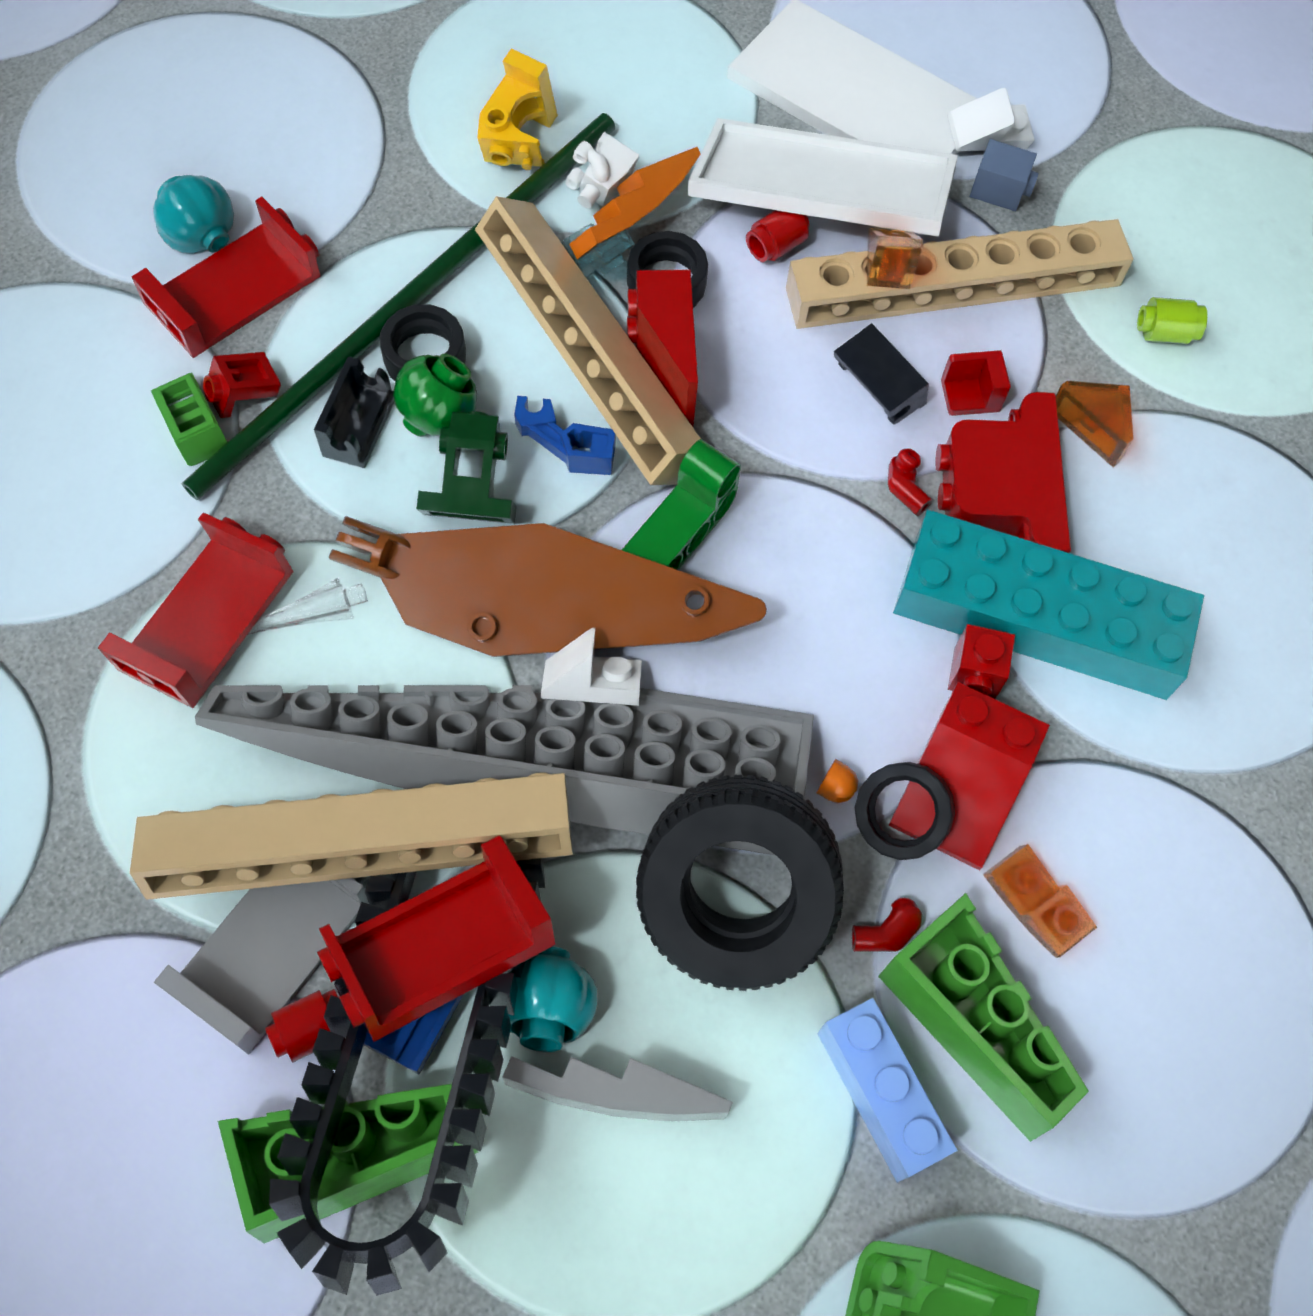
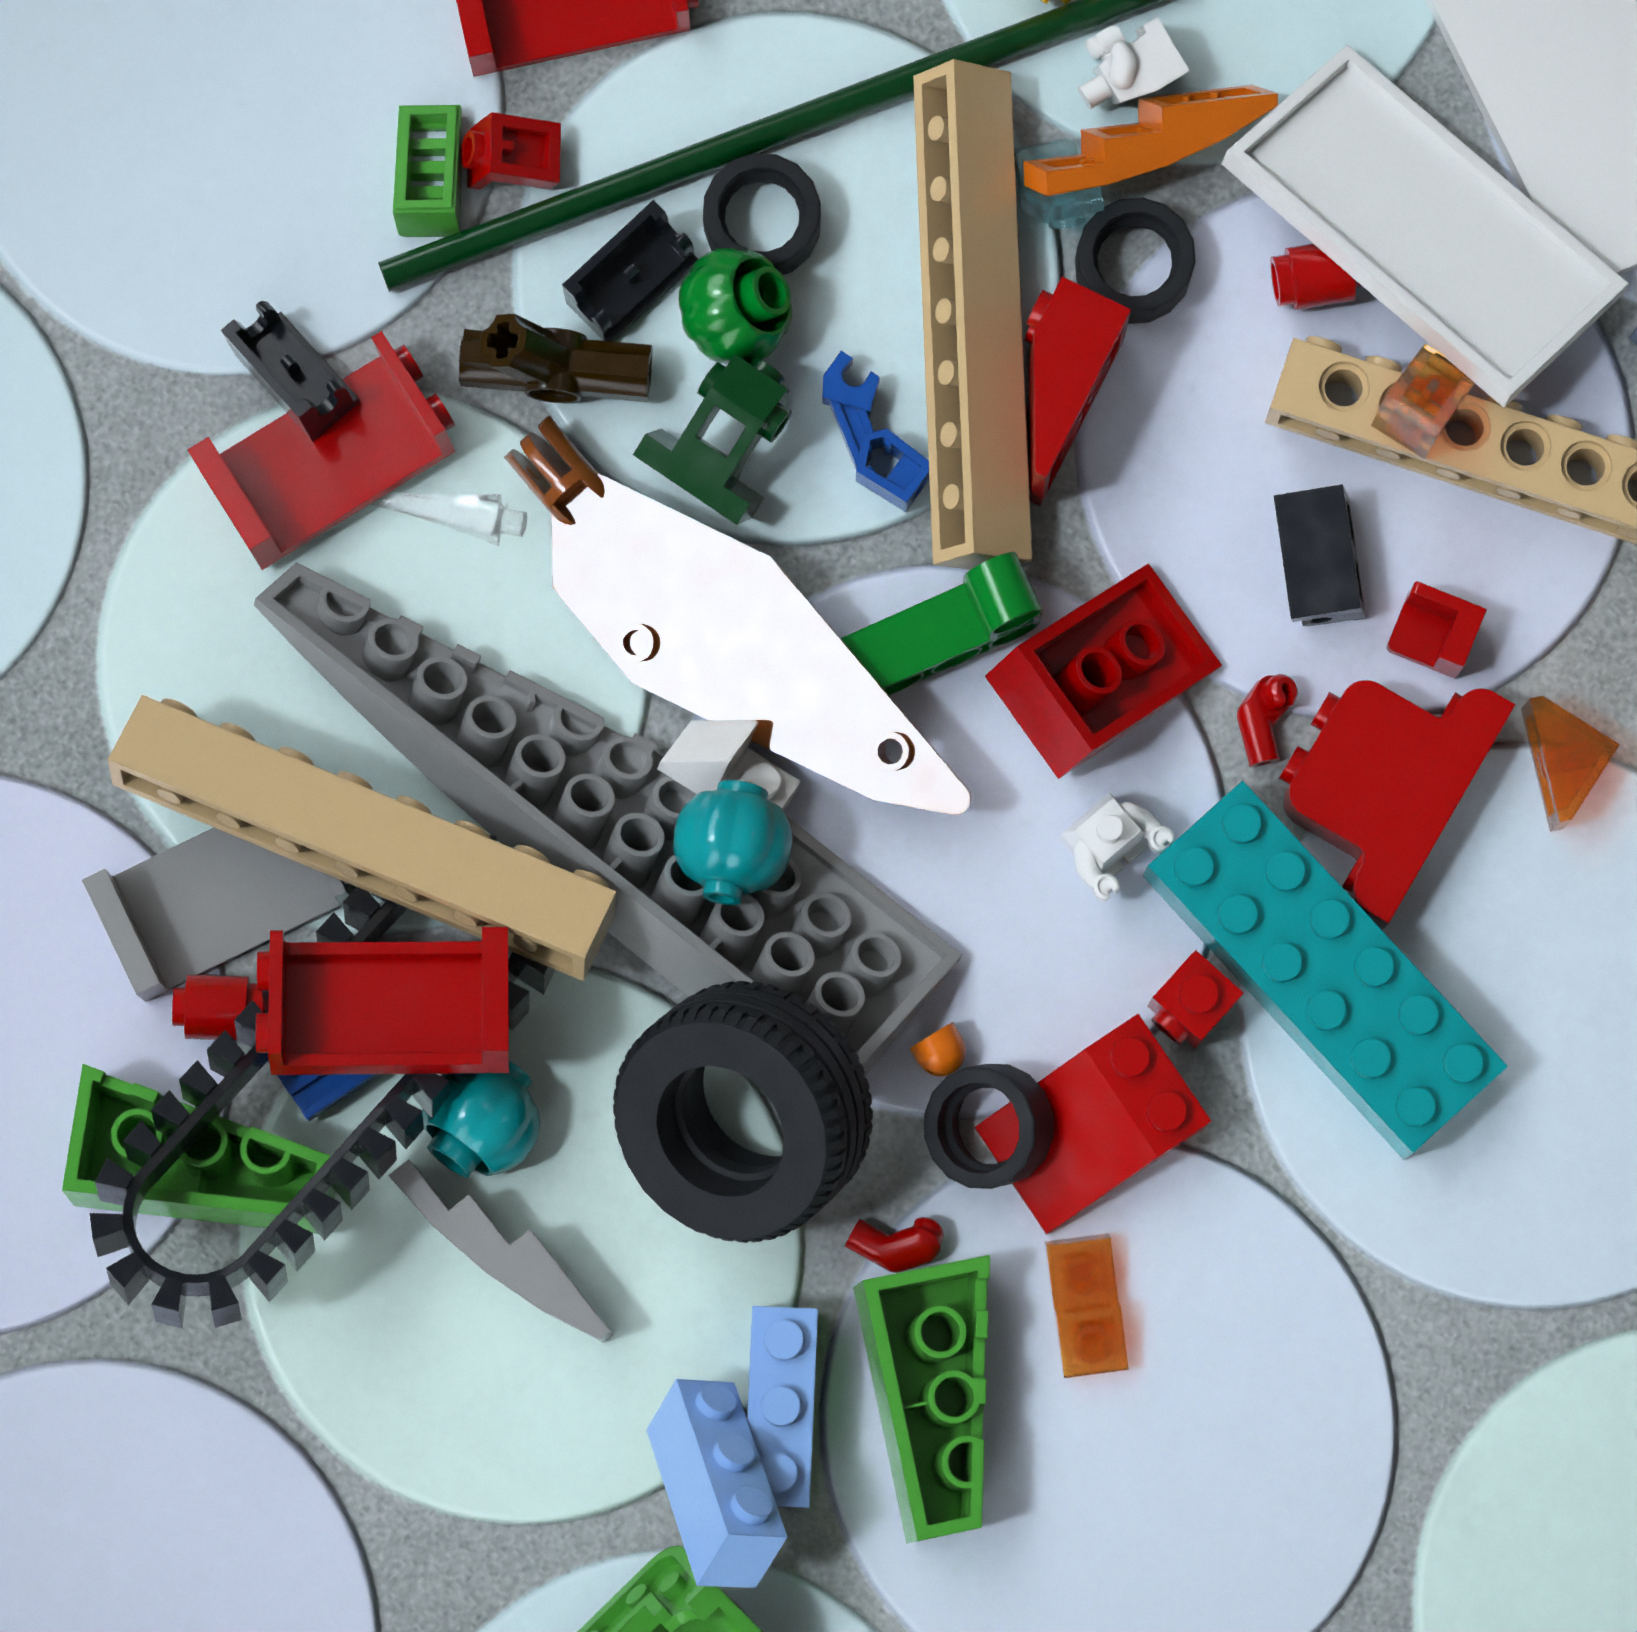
camera: 35 degrees right, 15 degrees up
none -> black hinge [221,301,360,442]
none -> dark brown piece [459,314,653,403]
none -> light blue brick [646,1379,787,1588]
none -> teal plant [673,780,793,905]
none -> red slope [985,563,1222,779]
none -> white piece [1060,793,1175,902]

